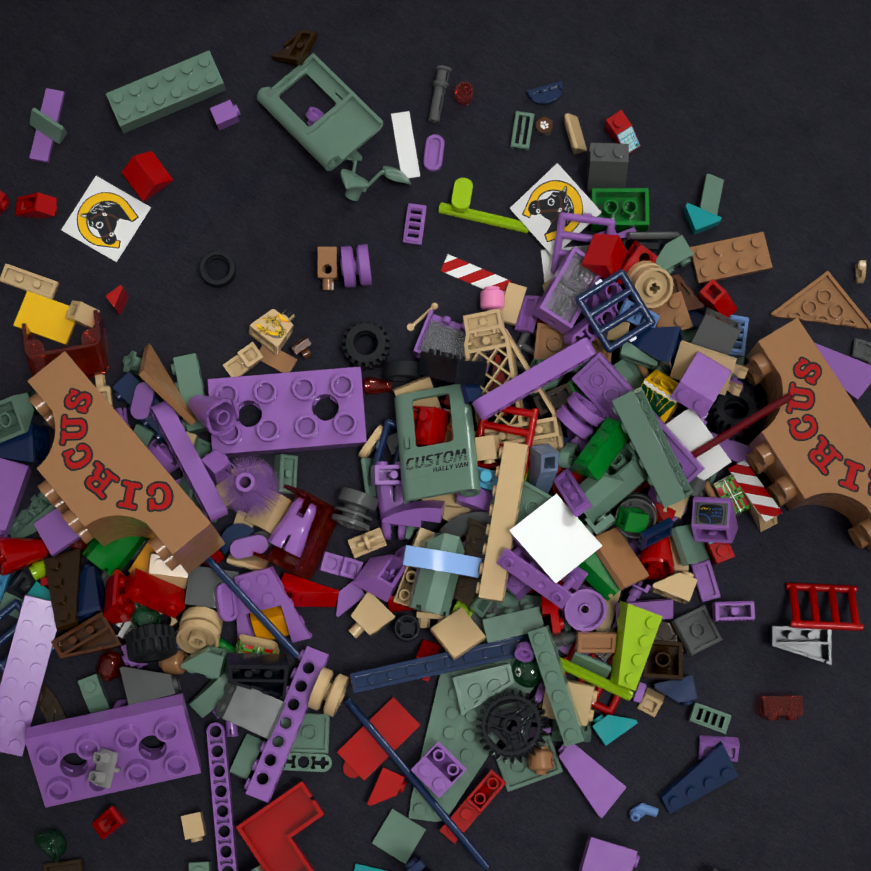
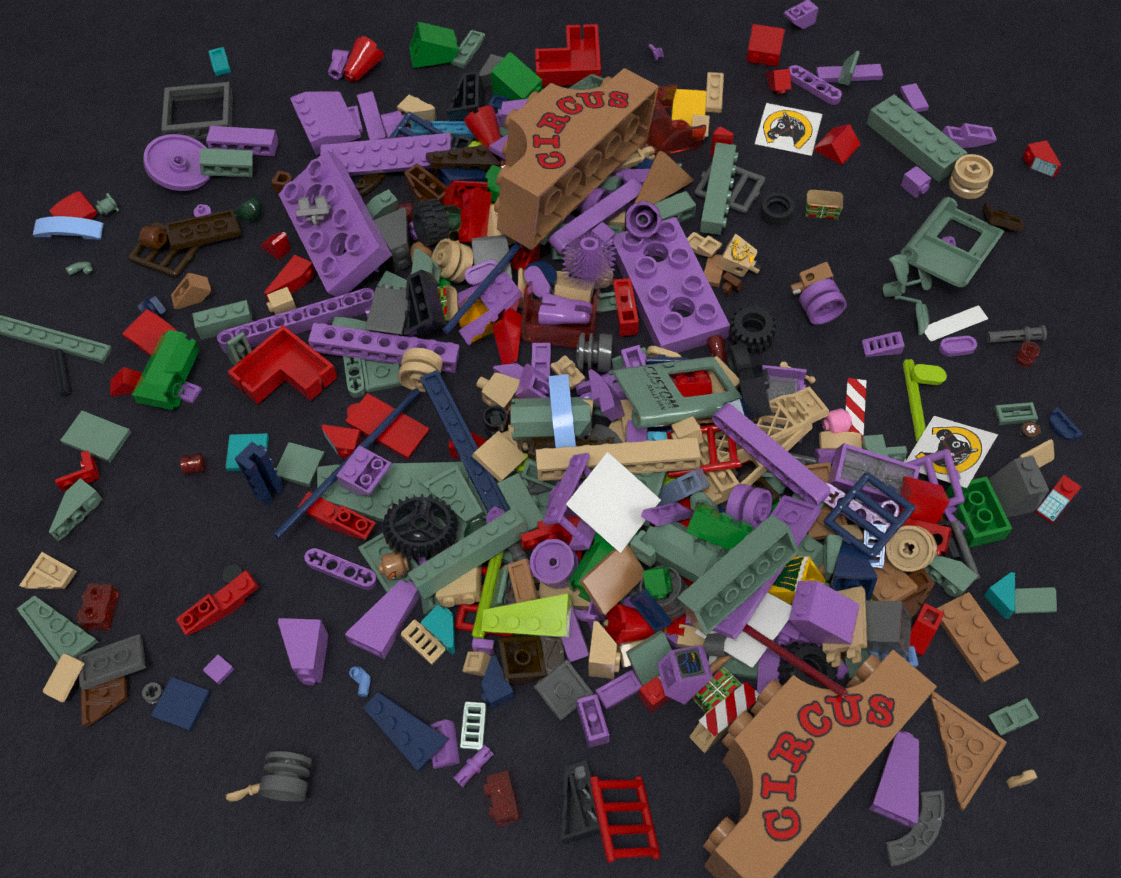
camera: 75 degrees right, 20 degrees down
none -> red slope [264,255,315,302]
none -> reddish brown plate [272,171,293,193]
none -> medium lavender beam [304,548,378,590]
none -> tan slope [401,620,446,665]
none -> medium lavender pin [453,745,494,787]
none -> red slope [613,278,639,336]
none -> dark grey bar [694,163,765,213]
none -> sand green brick [700,143,738,235]
none -> medium lavender beam [789,65,842,105]
none -> piece [805,190,843,219]
none -> sand green brick [862,434,907,462]
none -> medium lavender tile [900,83,929,112]
none -> medium lavender slope [942,123,997,148]
none -> tan wheel [949,154,993,199]
none -> sand green slope [988,698,1039,736]

